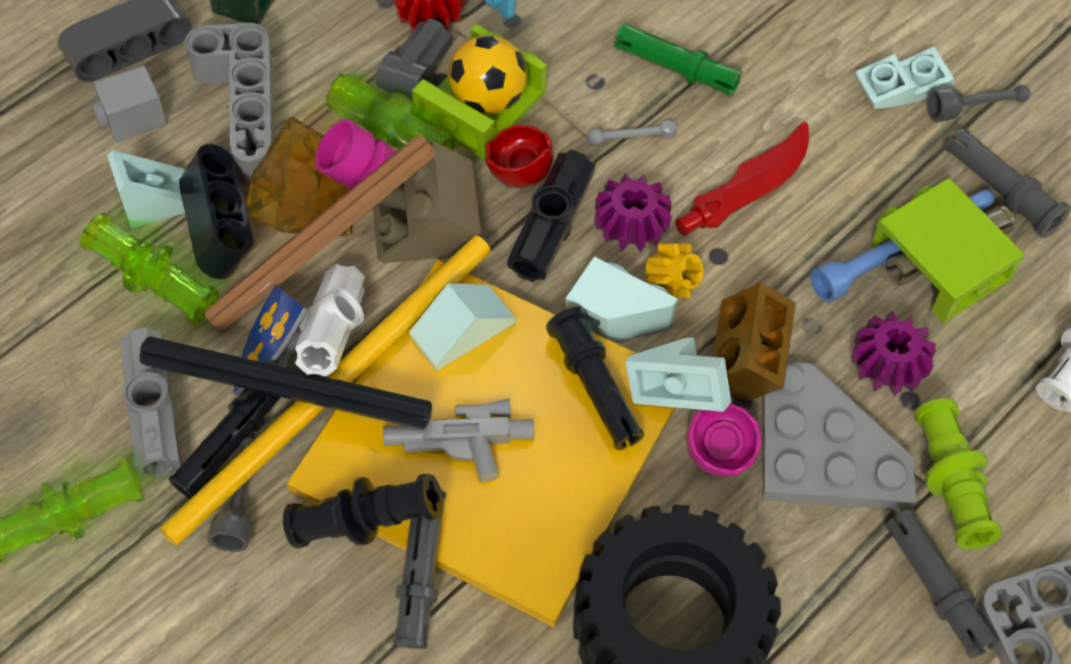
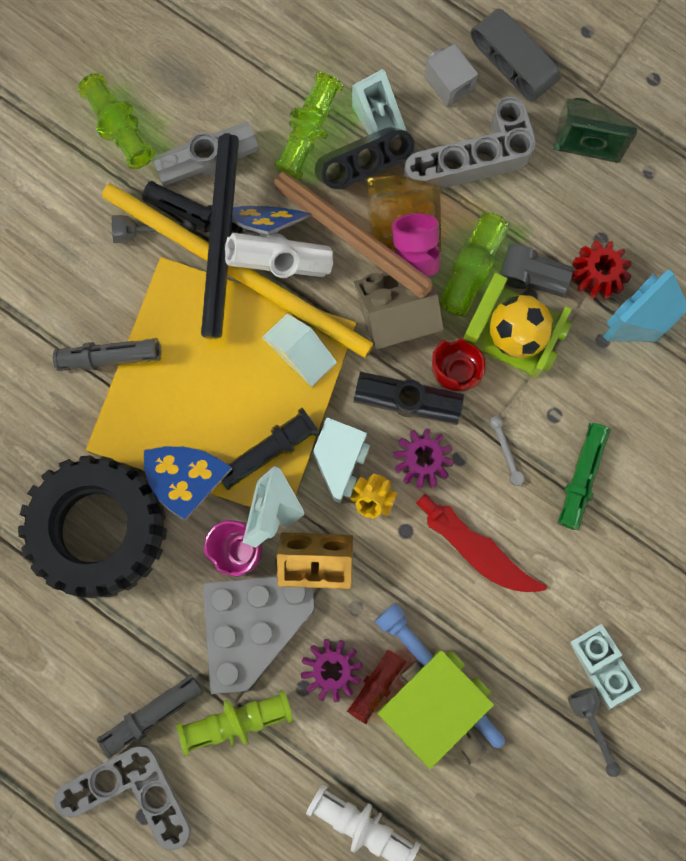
camera: 80 degrees right, 20 degrees up
black piece [283,473,443,549] -> none
light grey piece [383,398,534,482] -> none
dark grey pin [945,128,1071,238] -> none
none -> blue shield [144,446,232,521]
none -> clear red pin [347,649,407,724]

